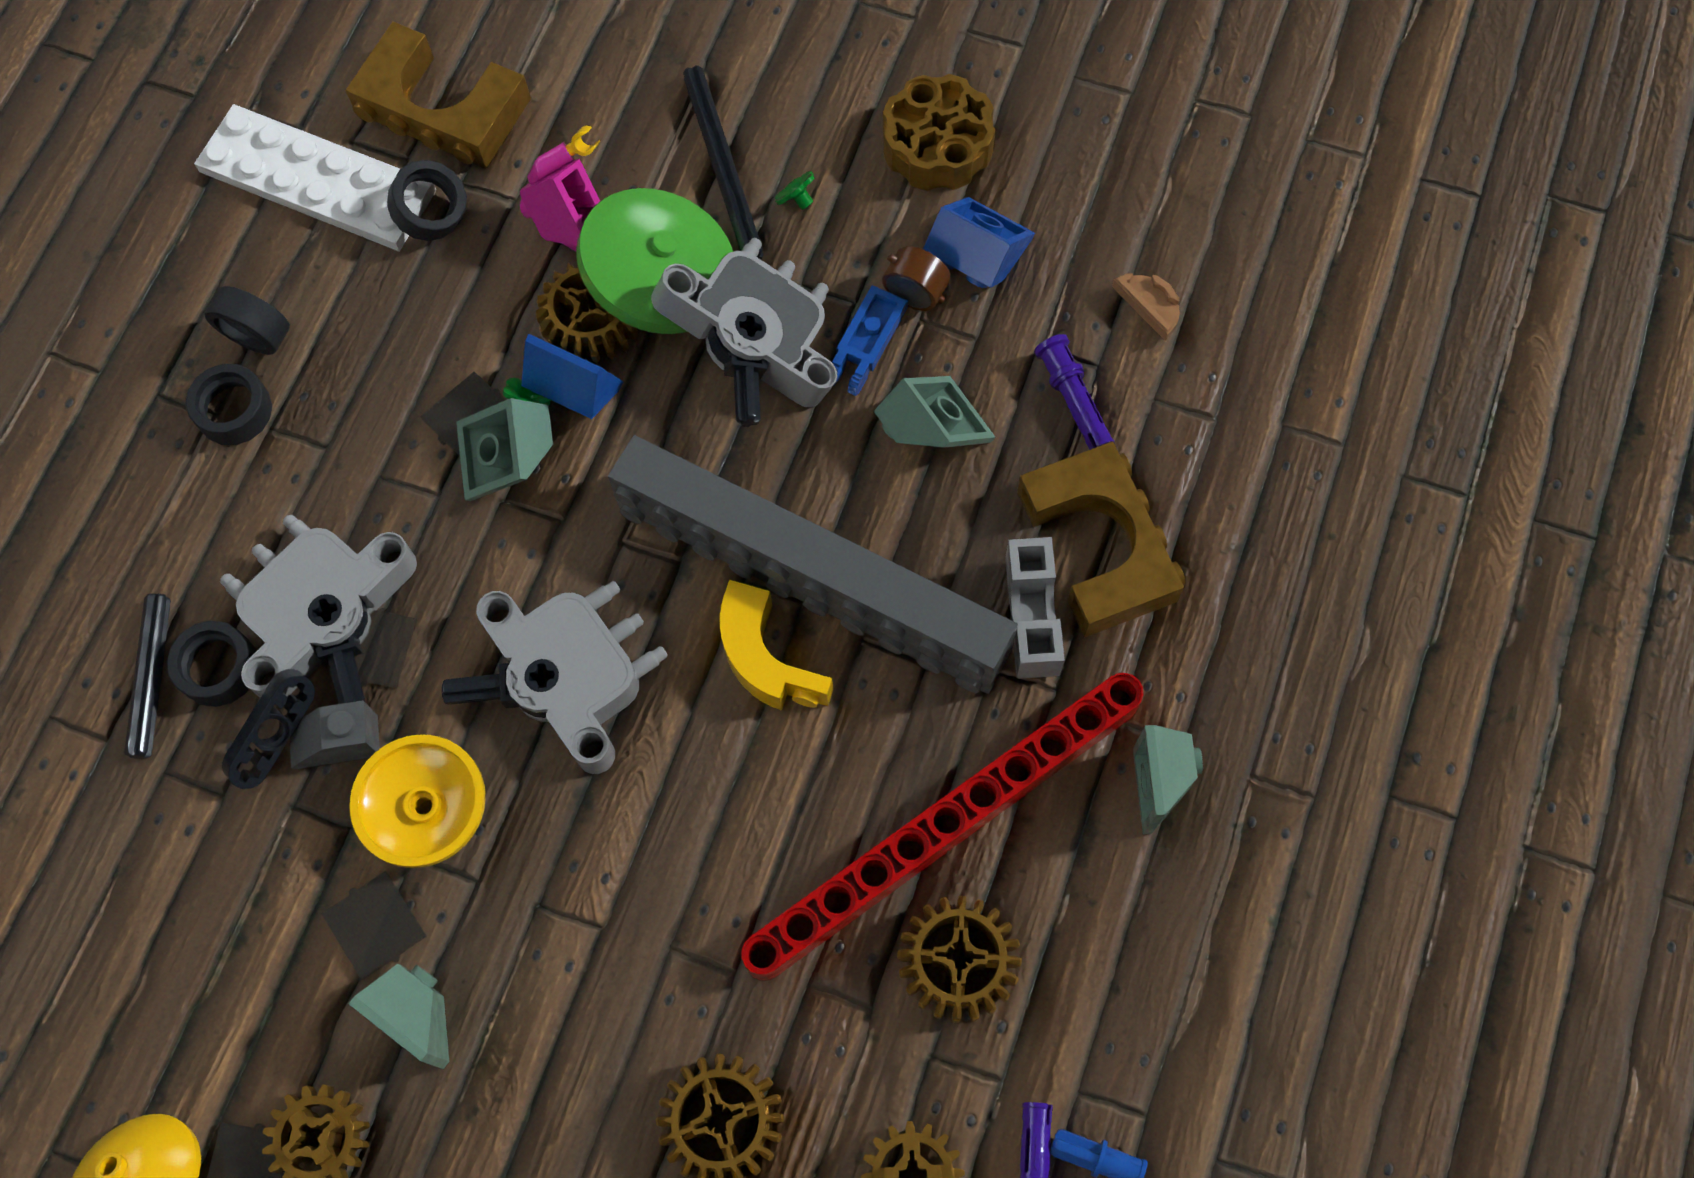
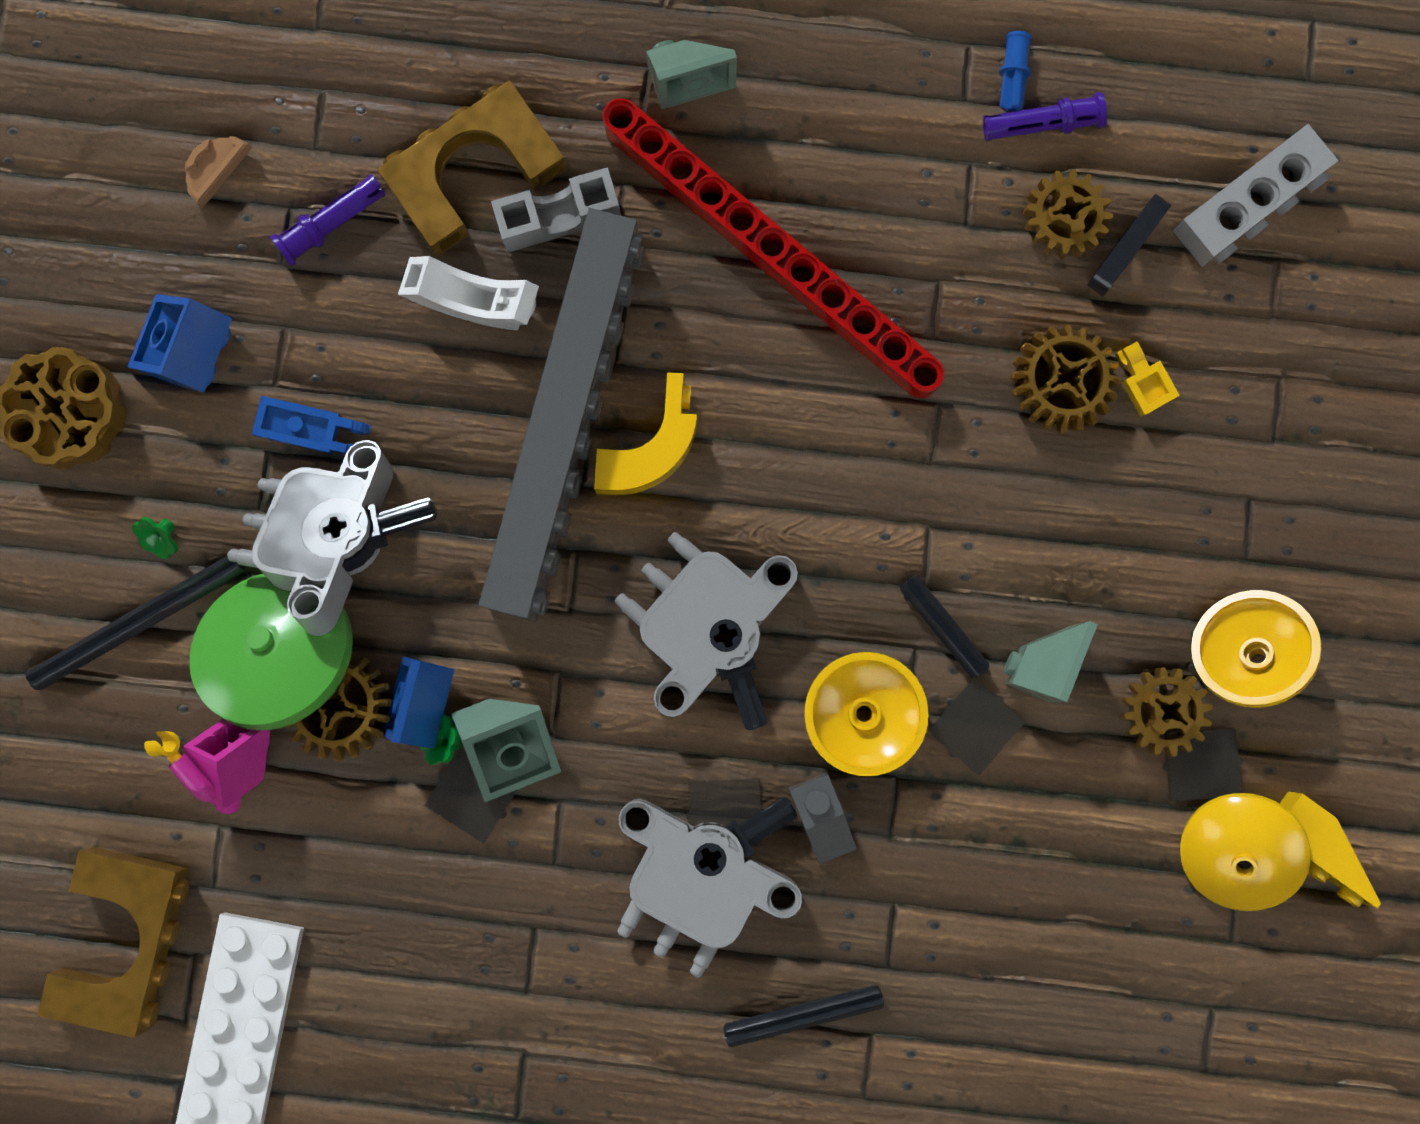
camera: 105 degrees left, 15 degrees up
black tyre [167,620,256,707] -> none
black tyre [185,364,272,445] -> none
black tyre [205,286,290,355] -> none
black beam [222,669,315,789] -> none
black tyre [387,160,467,241] -> none
sand green slope [874,376,996,448] -> none
reddish brown piece [882,246,951,311] -> none
pearl gold gear [897,896,1022,1023] -> none
none -> white arch [398,256,539,330]
none -> black axle [900,575,990,678]

